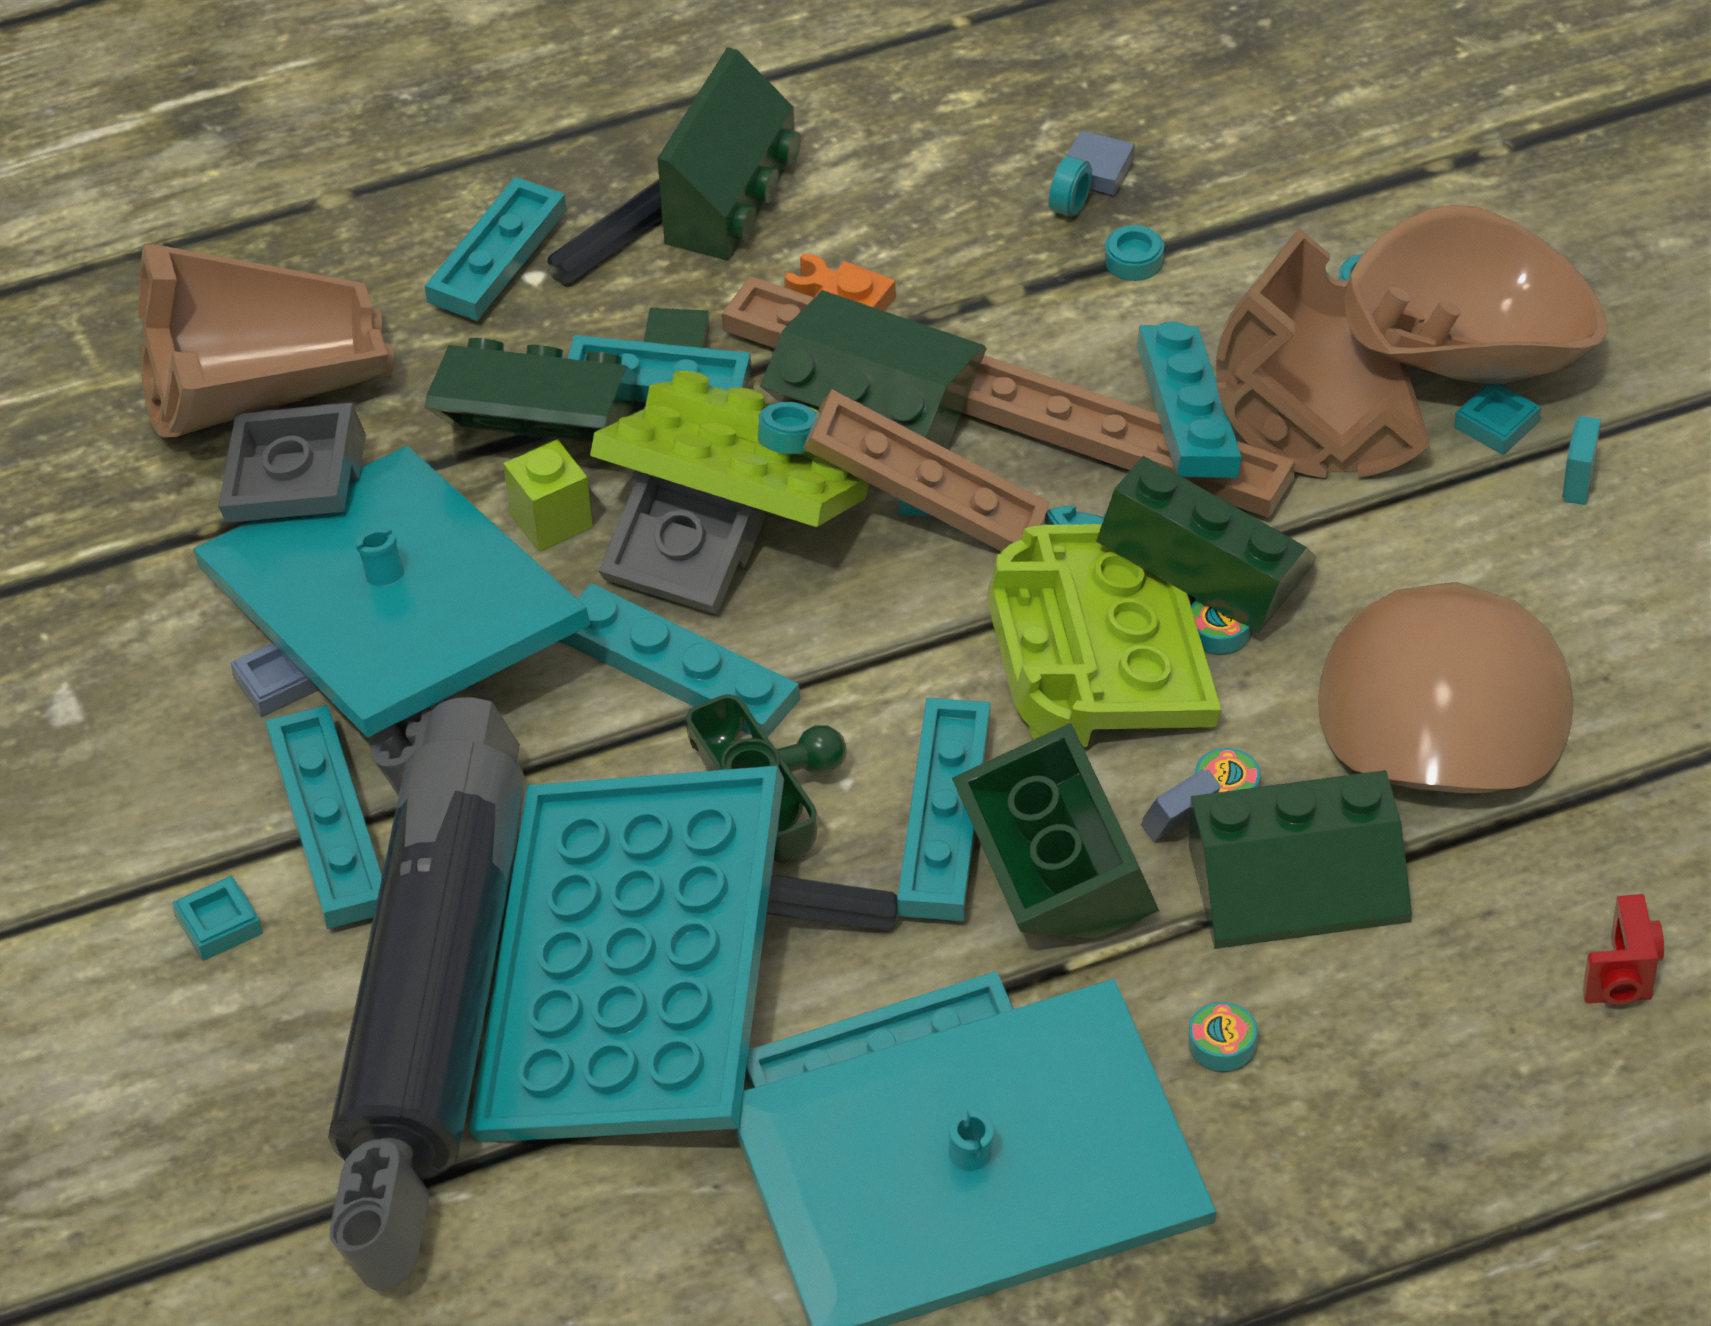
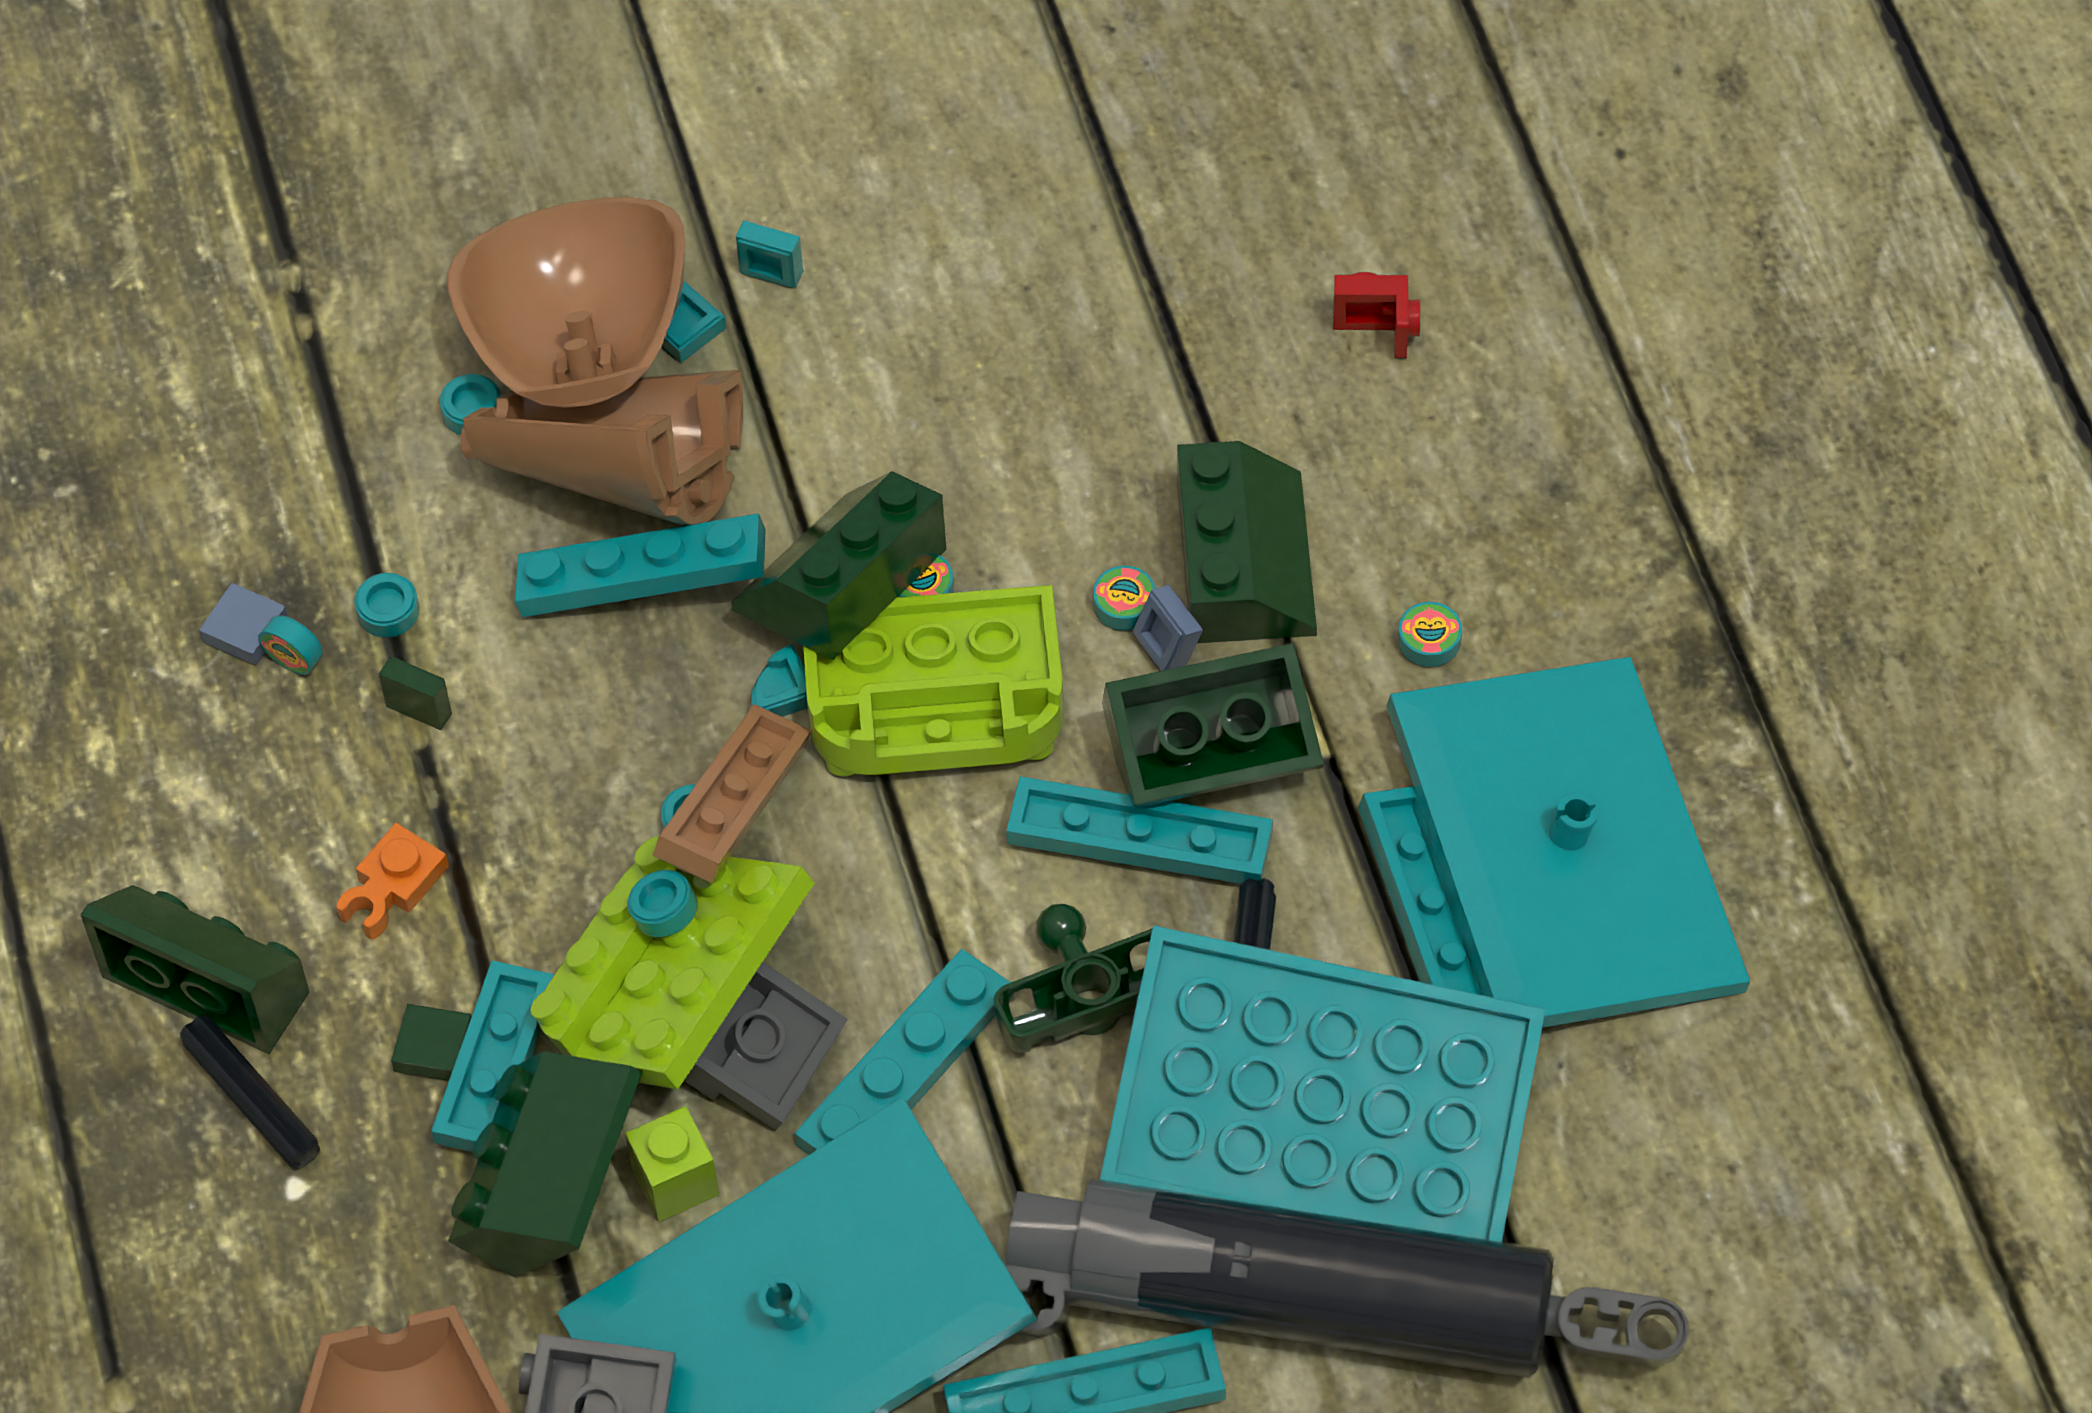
camera: 85 degrees left, 10 degrees up
teal plate [425,177,567,321] -> none
medium nougat plate [722,276,1295,518] -> none
dark green slope [760,290,987,449] -> none
medium nougat piece [1318,582,1573,793] -> none
none -> dark green tile [379,657,452,730]

